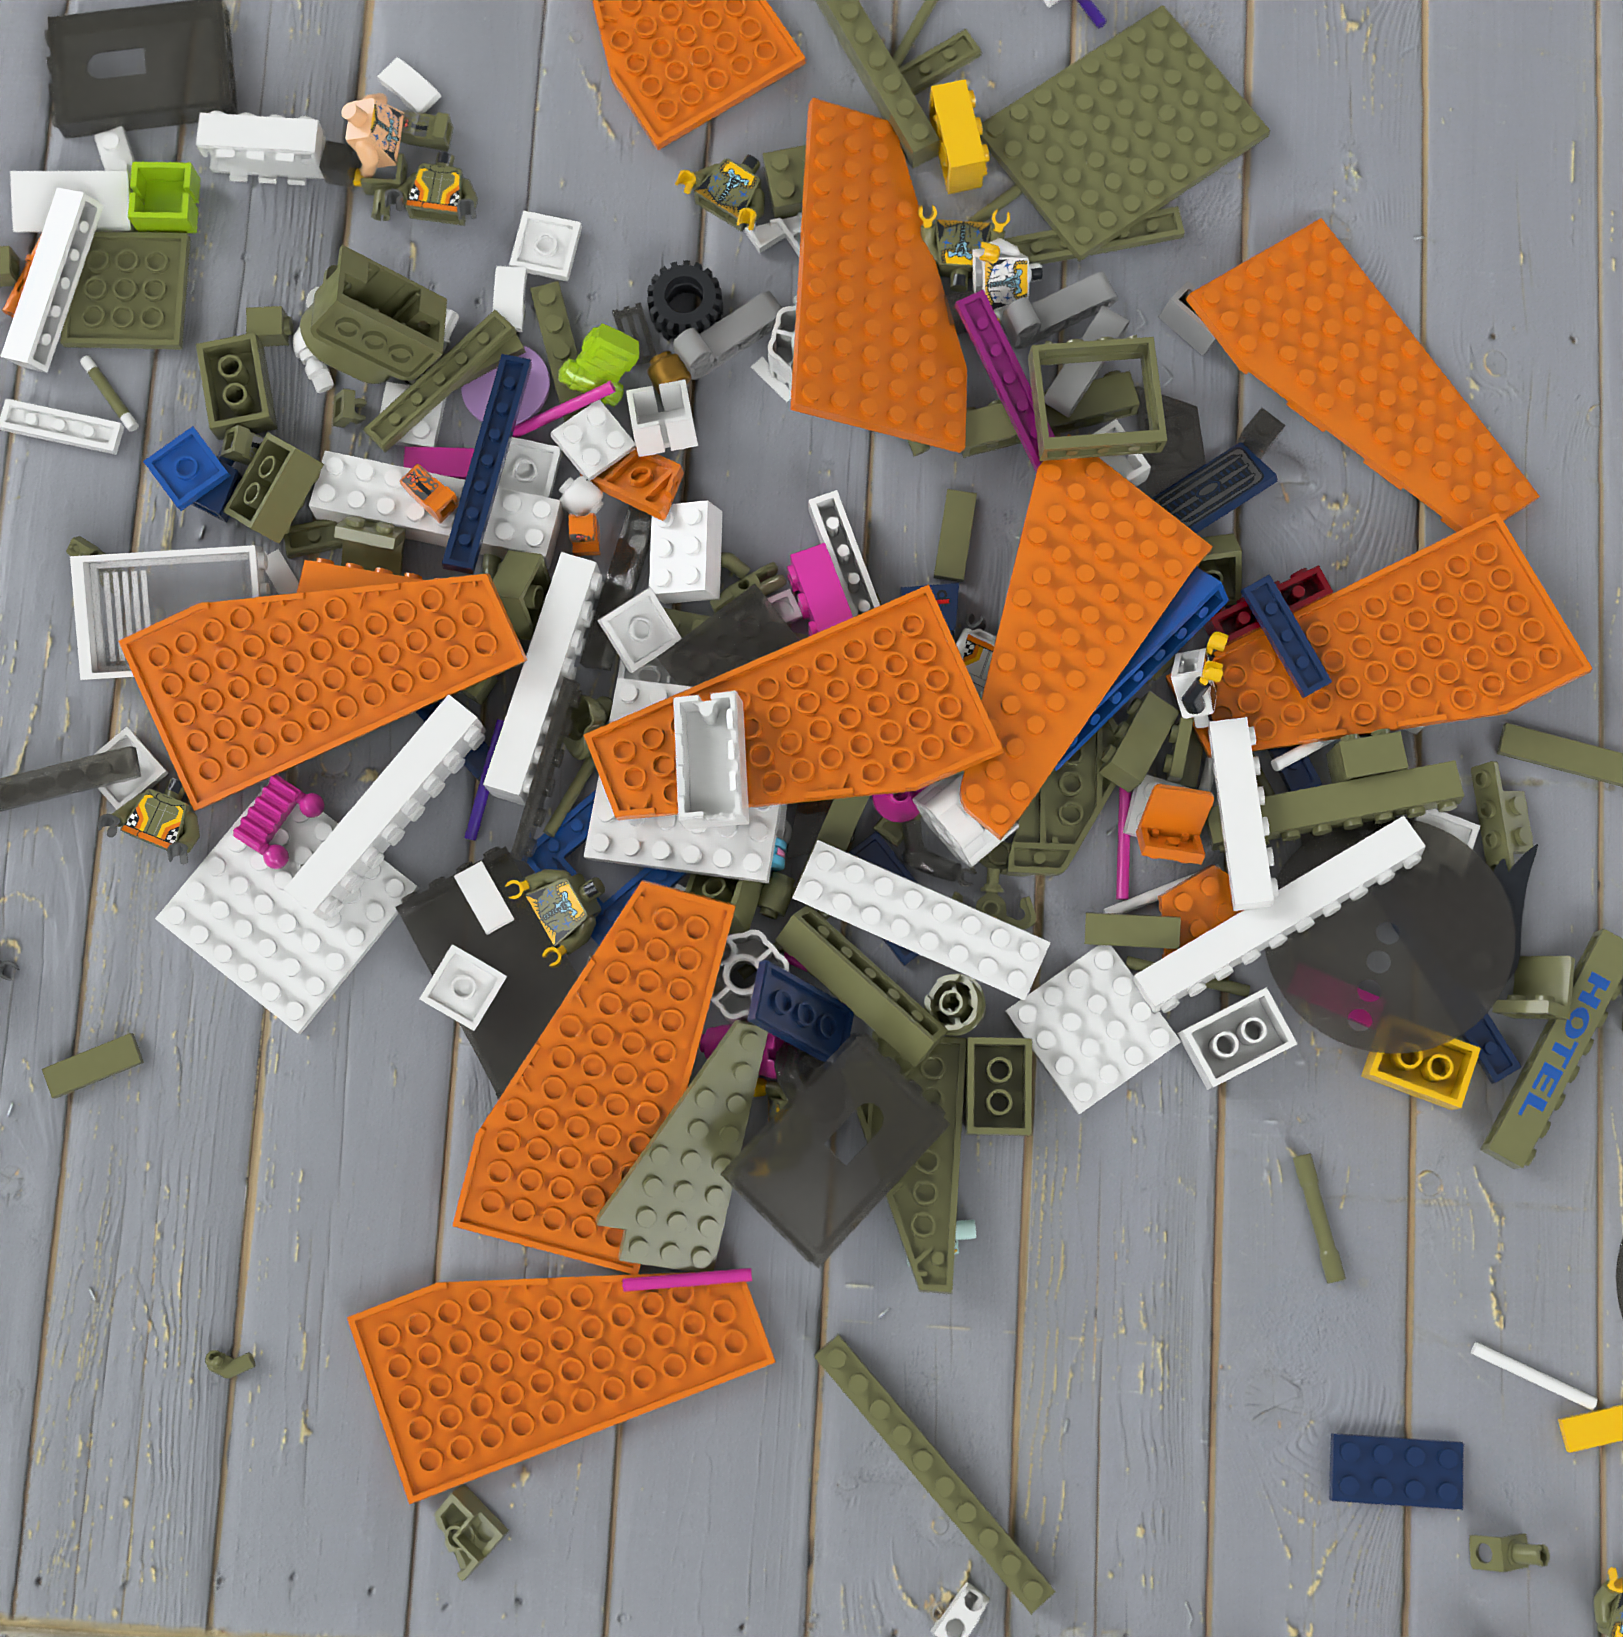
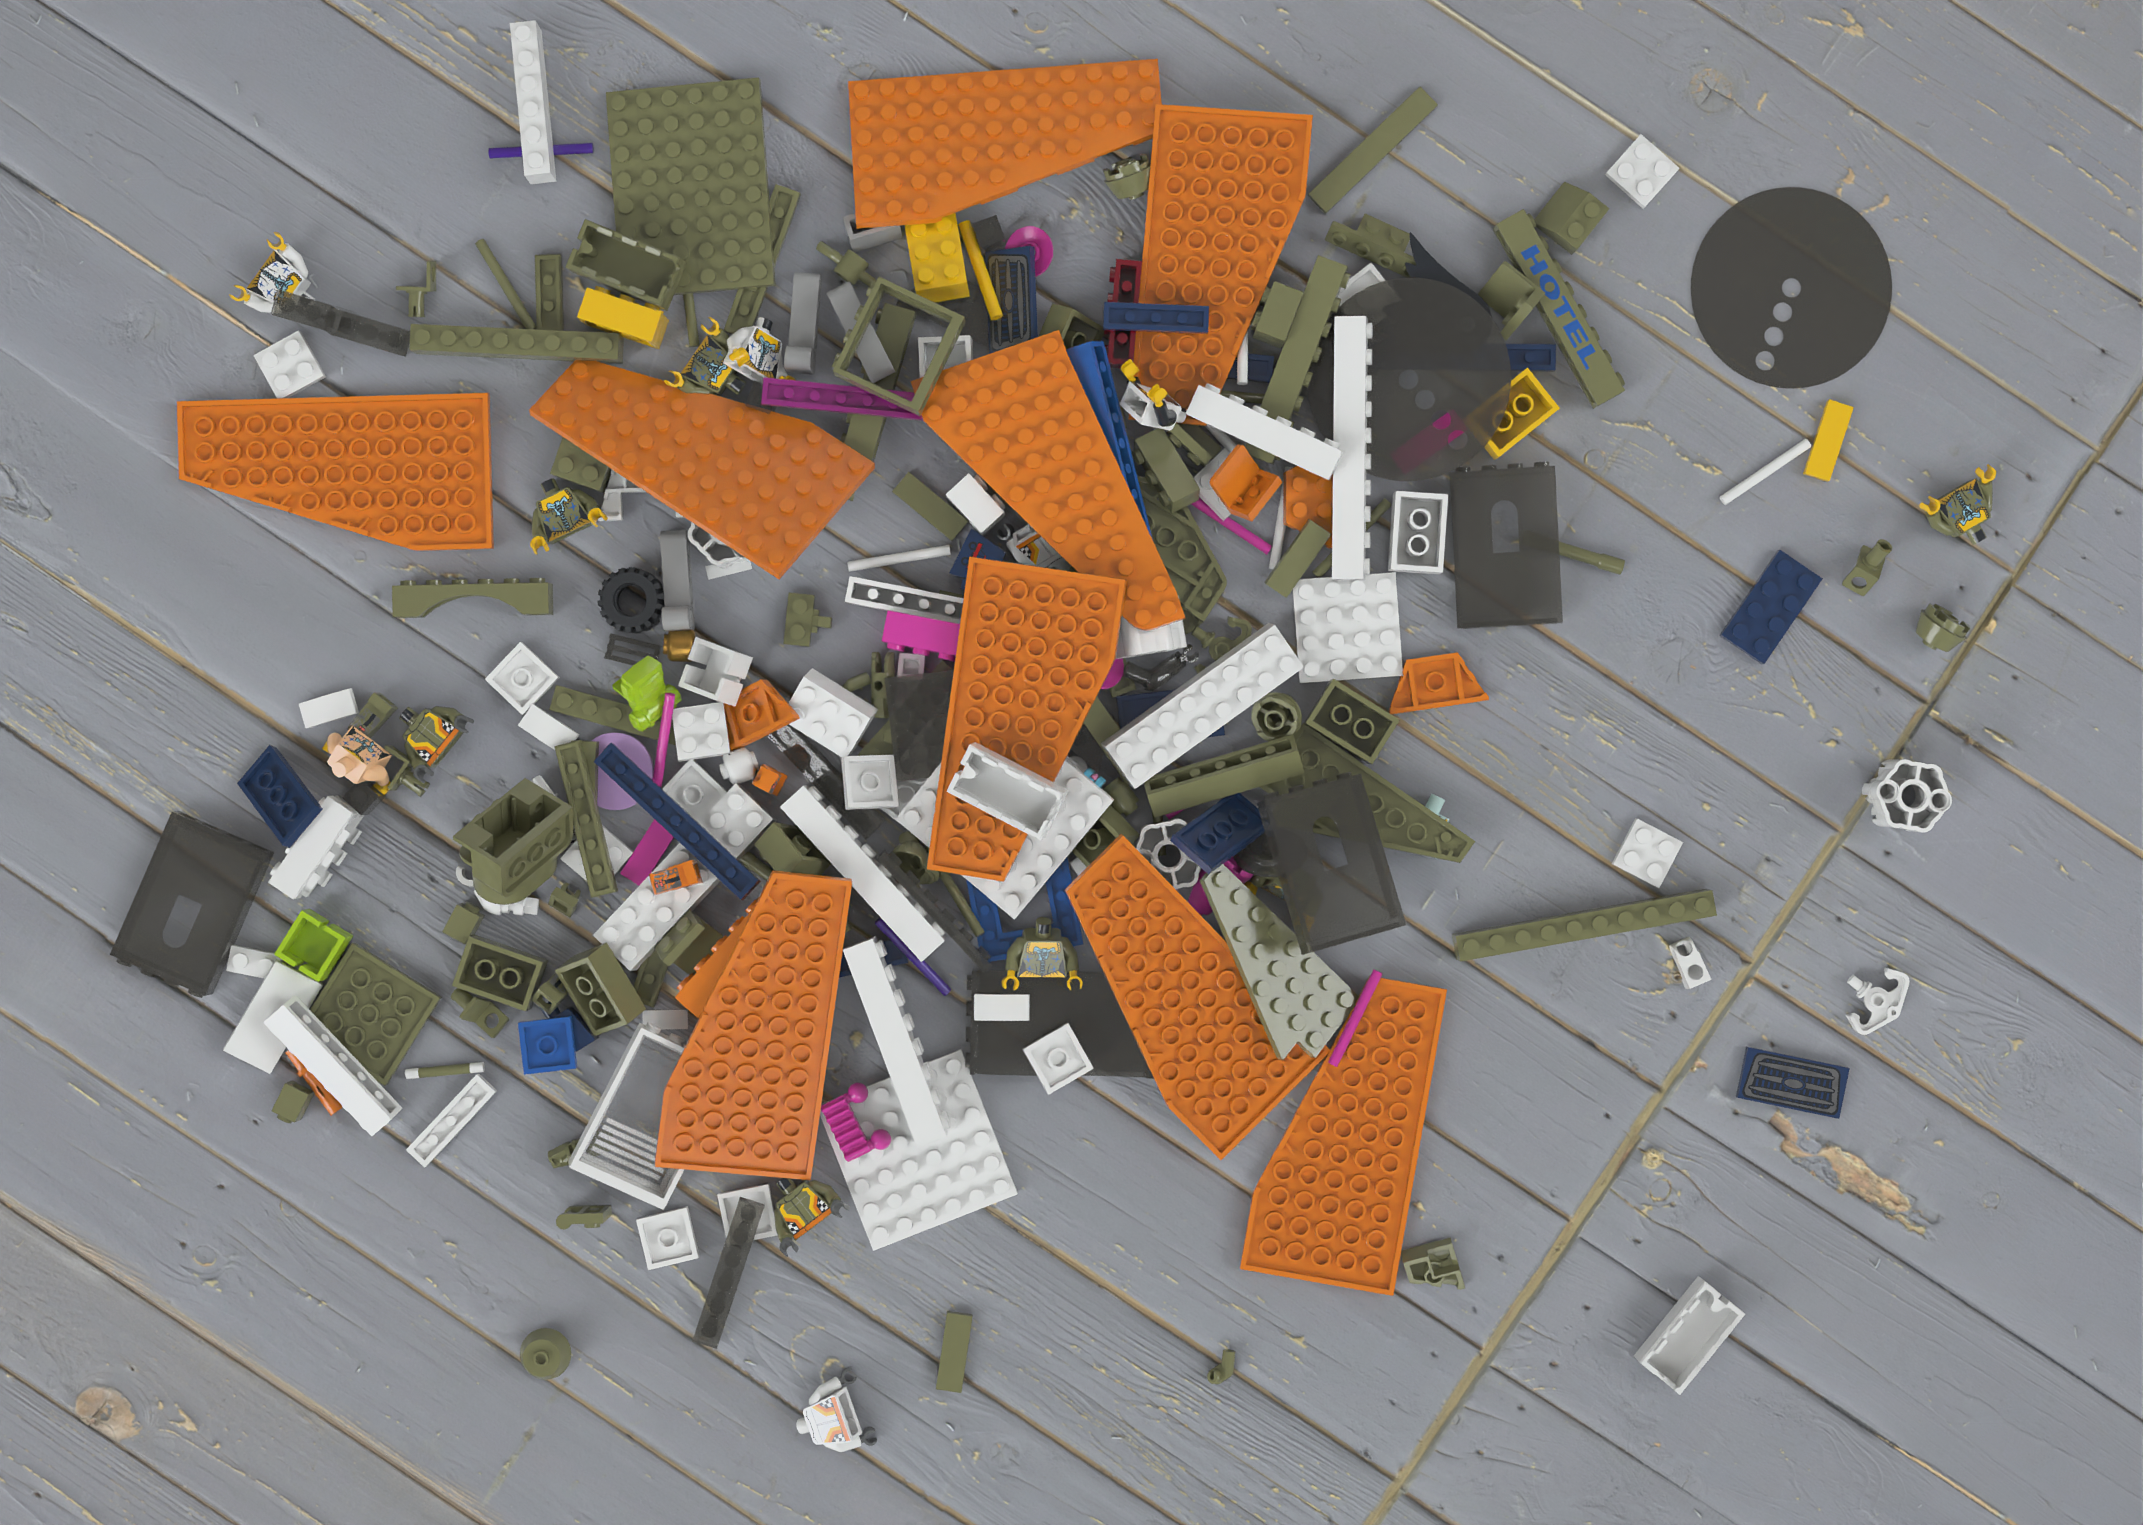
camera: 60 degrees left, 10 degrees up
none -> dark blue plate [237,745,323,848]
none -> olive arch [392,578,553,618]
none -> olive bracket [451,988,509,1038]
none -> olive plate [556,1205,612,1230]
none -> olive piece [565,219,687,311]
none -> white plate [636,1206,700,1270]
none -> olive hinge [783,593,832,647]
none -> olive piece [816,241,877,287]
none -> white bar [847,545,951,572]
none -> yellow brick [905,213,970,303]
none -> white piece [946,473,1005,536]
none -> yellow piece [958,220,1003,320]
none -> dark pink dish [1005,226,1053,277]
none -> olive cone [1103,154,1151,200]
none -> orange wing [1389,652,1489,714]
none -> clear smoke panel [1450,462,1563,629]
none -> white plate [1612,818,1683,888]

